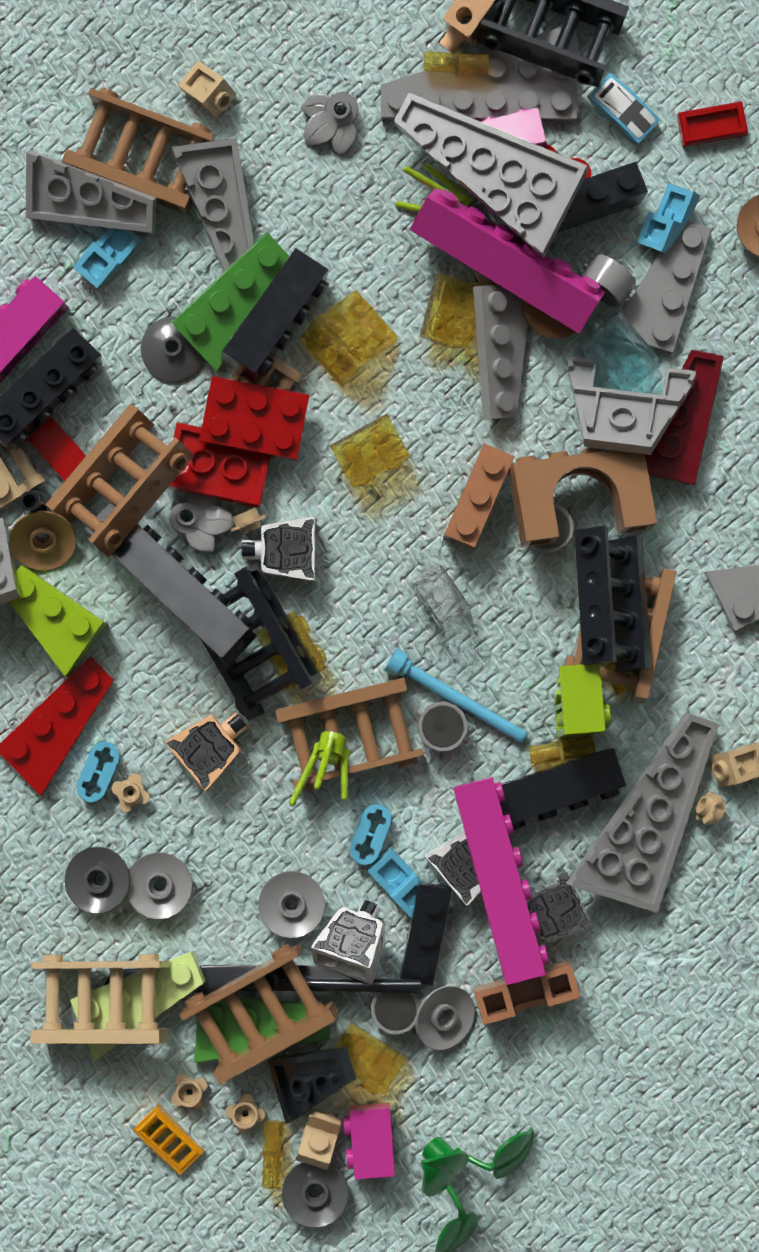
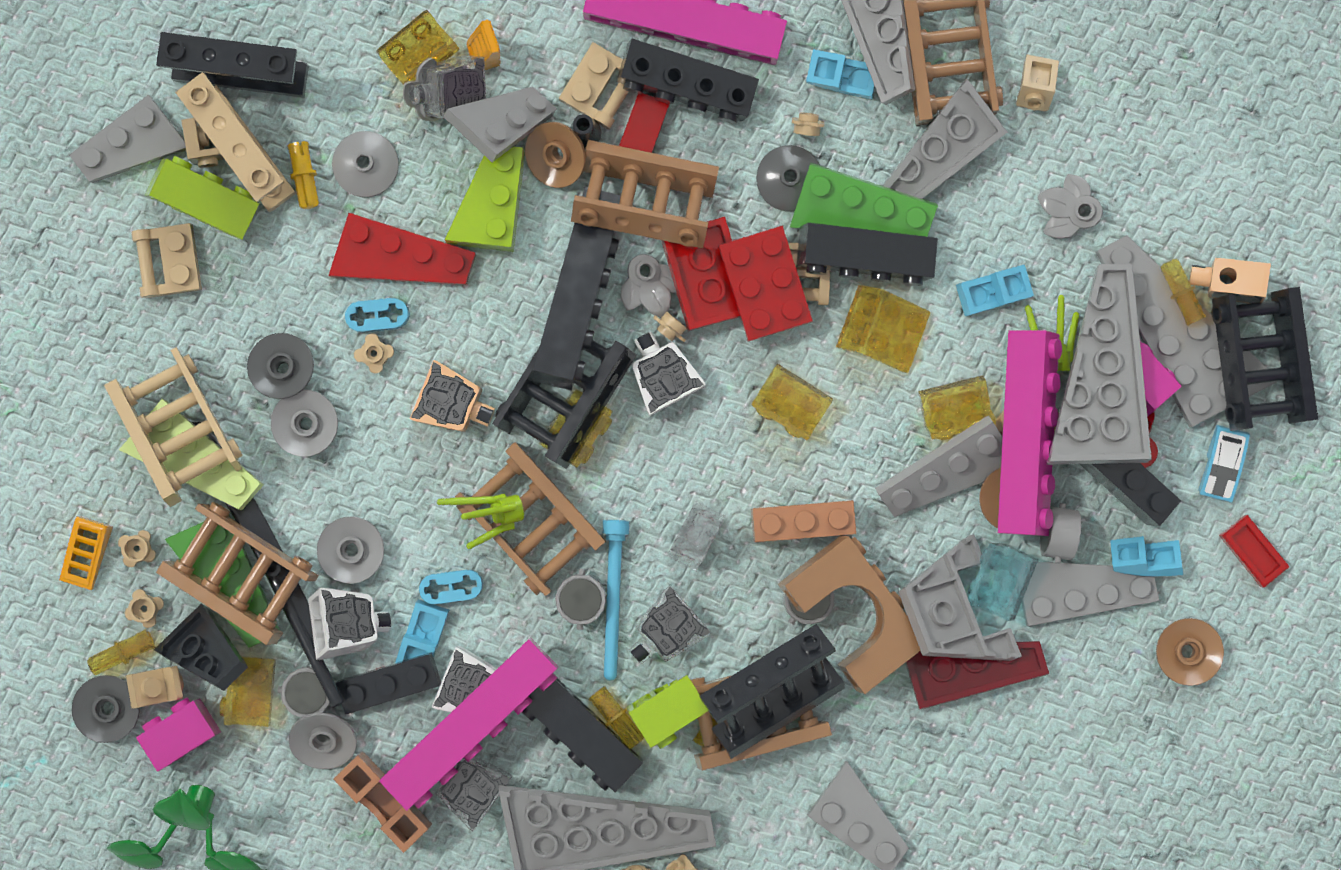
camera: 60 degrees right, 0 degrees up
none -> torso [629,584,712,665]
none -> tan plate [792,112,825,136]
none -> medium azure slope [956,264,1034,317]

